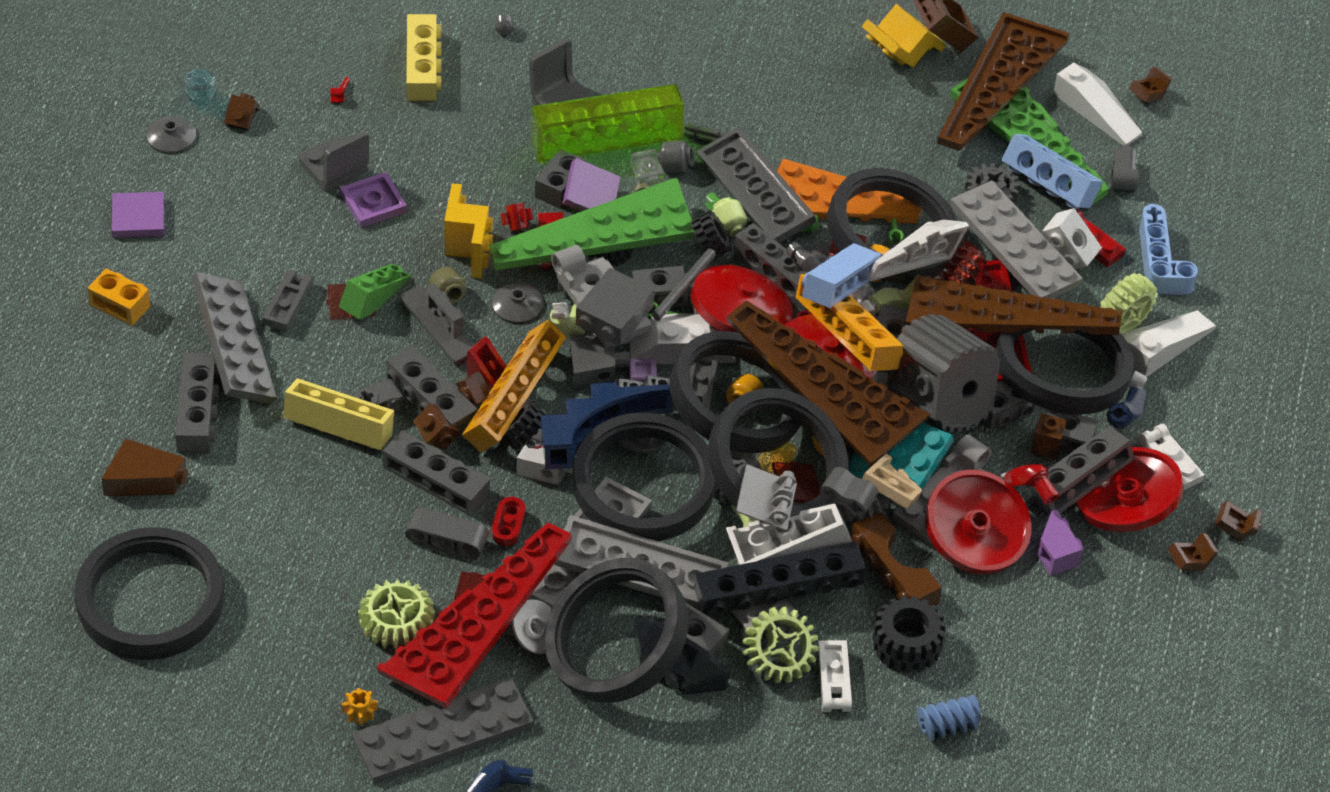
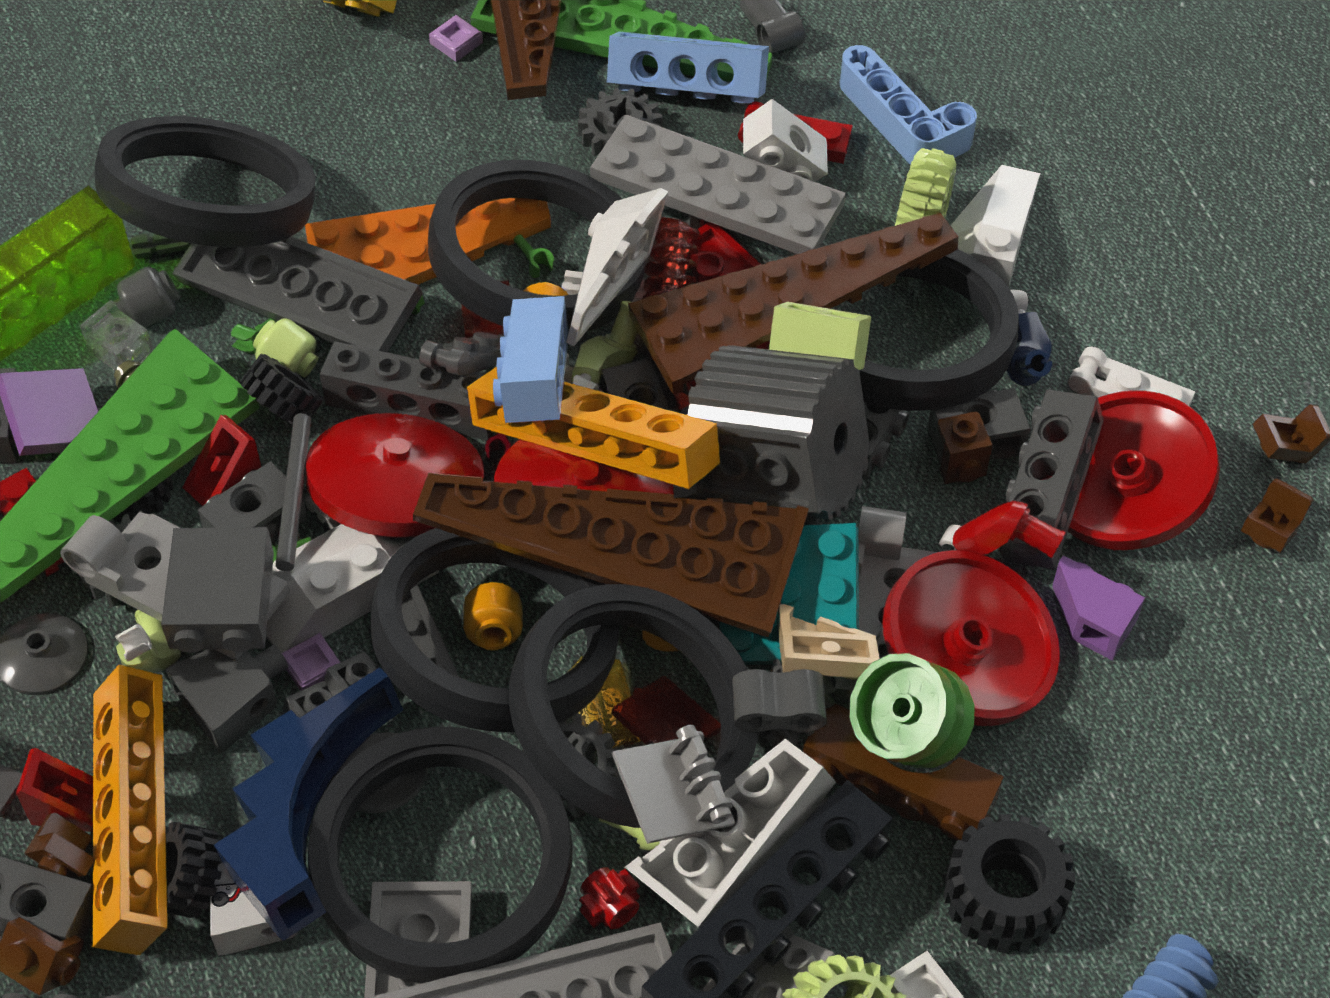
camera: 30 degrees left, 5 degrees up
none -> black tyre [95,116,315,247]
none -> red slope [182,415,261,506]
none -> lavender tile [429,15,483,62]
none -> red gear [579,867,640,929]
none -> yellowish green brick [769,302,871,370]
none -> wheel [849,653,975,768]

